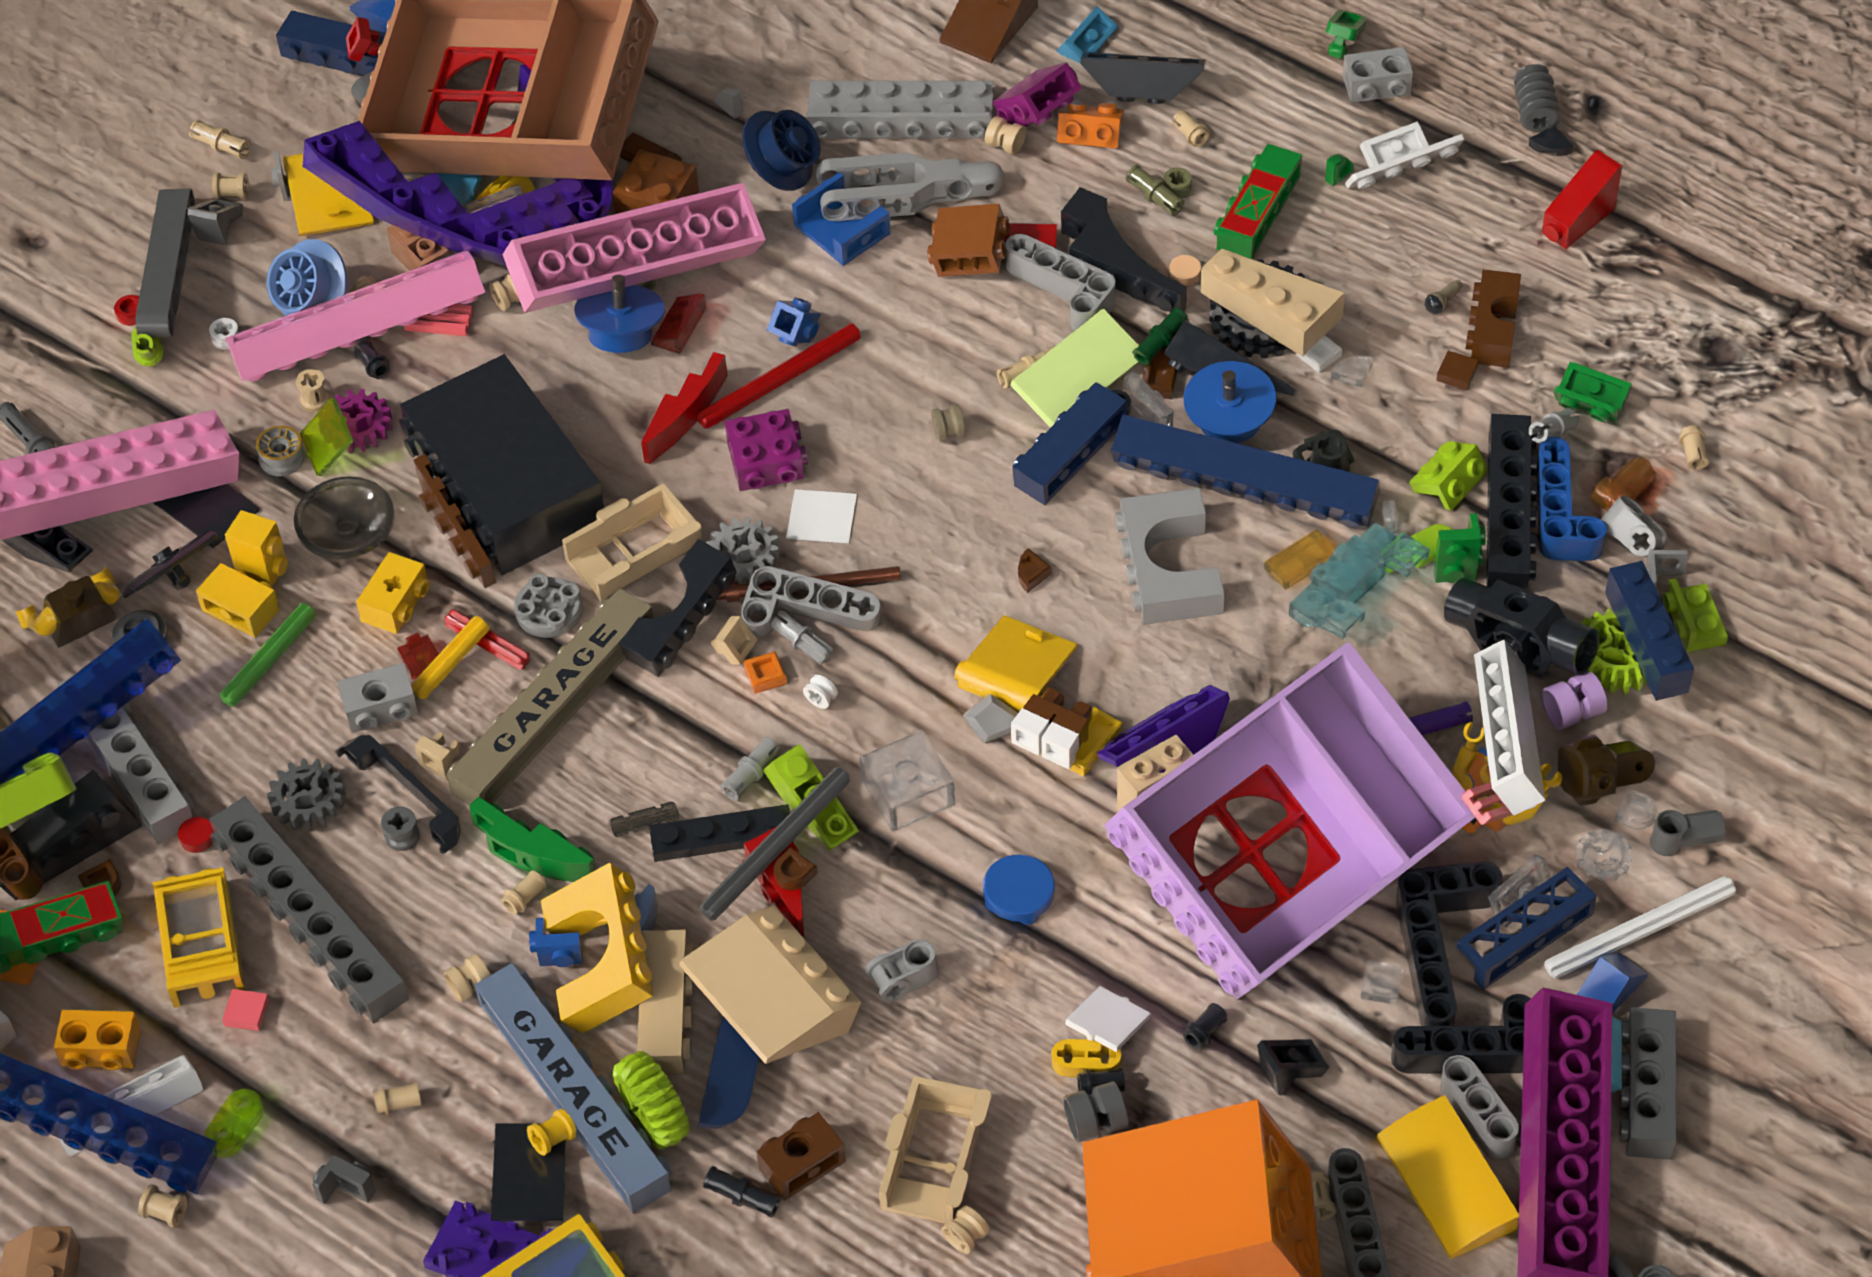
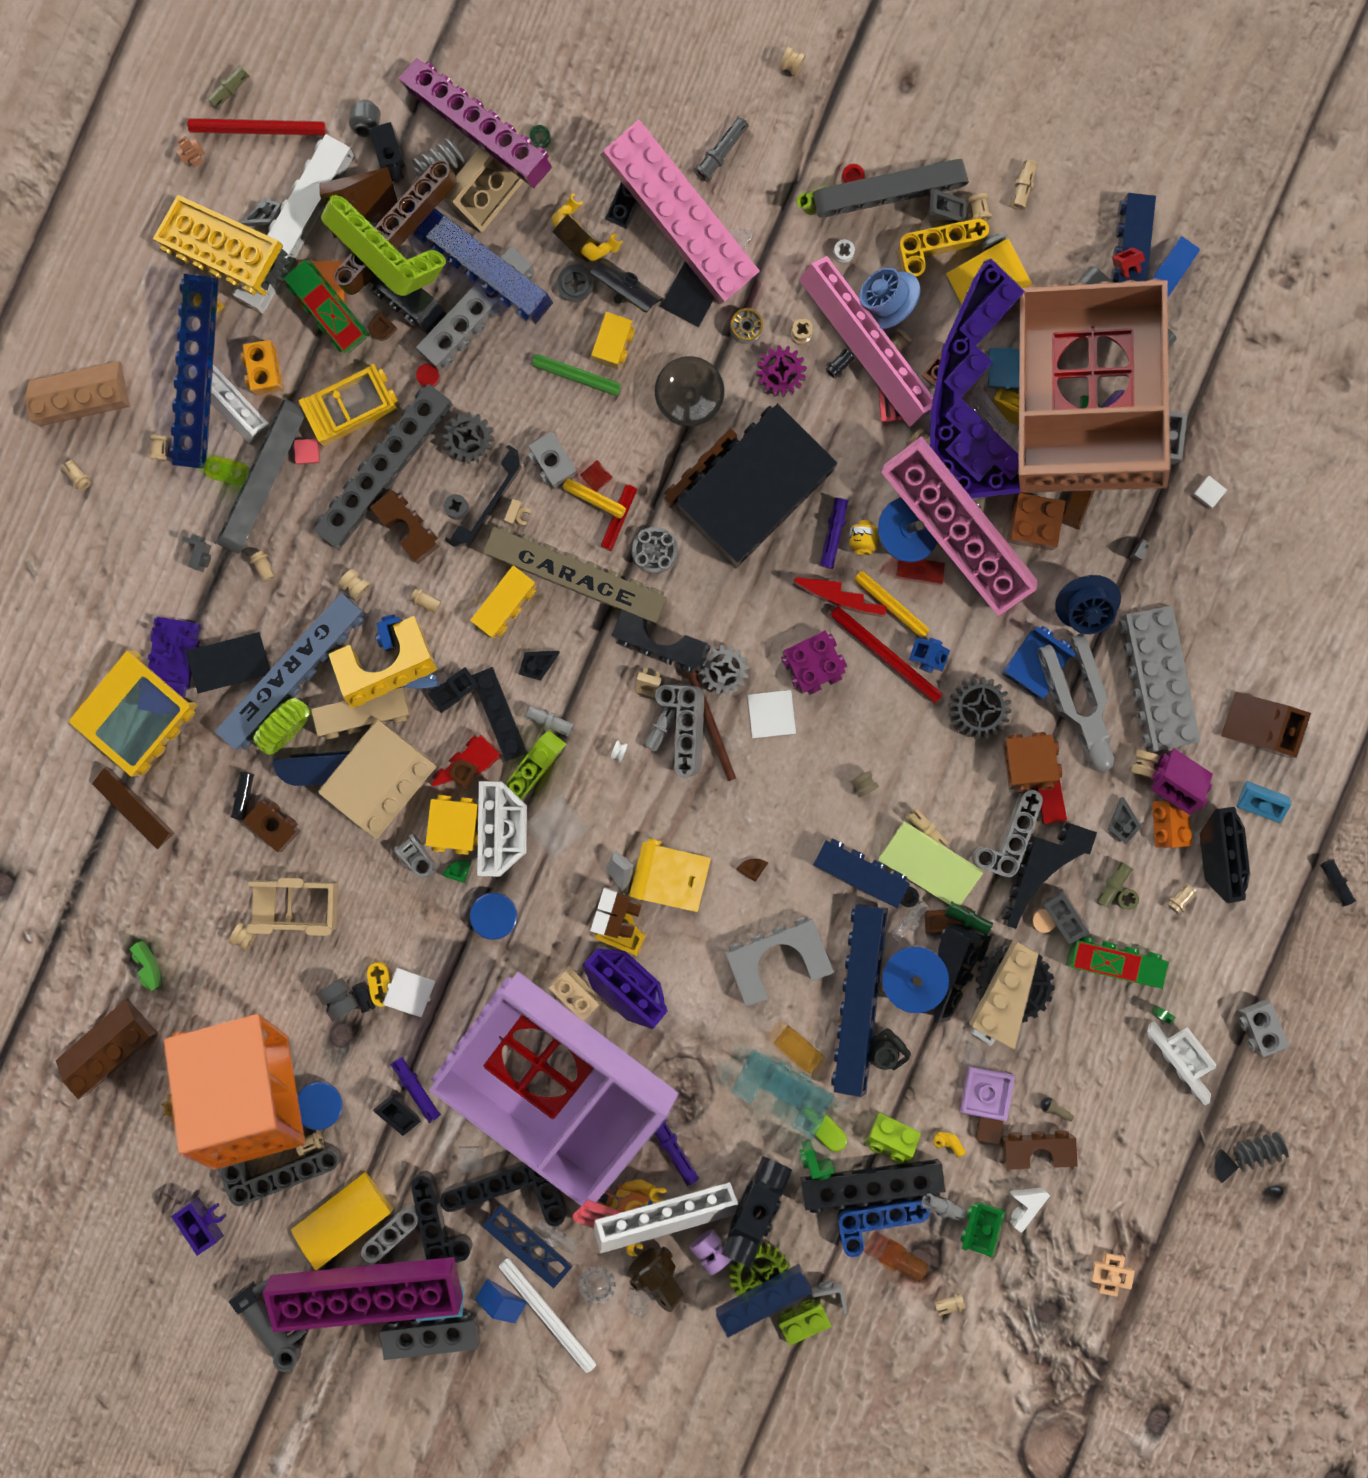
camera: 75 degrees right, 35 degrees up
yellow brick [225,510,288,587] -> none
clear neon green piece [300,398,353,476] -> none
yellow brick [356,552,429,634] -> none
green slope [469,796,595,882] -> none
yellow bush [527,1108,577,1156] -> none
tan piece [562,483,702,603] -> none
clear smoke axle [610,801,679,838] -> none
dark grey axle [700,767,850,921] -> none
orange tile [743,651,787,694] -> none
black pin [1183,1003,1228,1049] -> none
green piece [1326,10,1367,60] -> none
red slope [1542,149,1622,249] -> none
light grey piece [1601,495,1667,556] -> none
dark grey piece [1650,810,1726,856] -> none
none -> dark grey beam [216,399,305,554]
none -> reddish brown arch [370,490,439,564]
none -> dark purple pin [390,1056,441,1123]
none -> yellow brick [425,795,478,855]
none -> black slope [428,667,479,713]
none -> green tile [442,860,472,883]
none -> yellow brick [470,565,537,640]
none -> white wedge [477,782,527,877]
none -> black piece [518,651,560,681]
none -> dark purple pin [819,497,849,569]
none -> yellow head [848,520,880,555]
none -> yellow axle [854,571,930,638]
none -> yellow beam [897,219,989,281]
none -> yellow arm [933,1132,967,1158]
none -> dark grey gear [948,677,1012,740]
none -> lavender tile [960,1065,1015,1122]
none -> white slope [1010,1187,1050,1233]
none -> dark grey hinge [1044,889,1089,945]
none -> light nougat piece [1090,1252,1135,1297]
none -> dark grey piece [1108,797,1141,844]
none -> white tile [1193,476,1227,509]

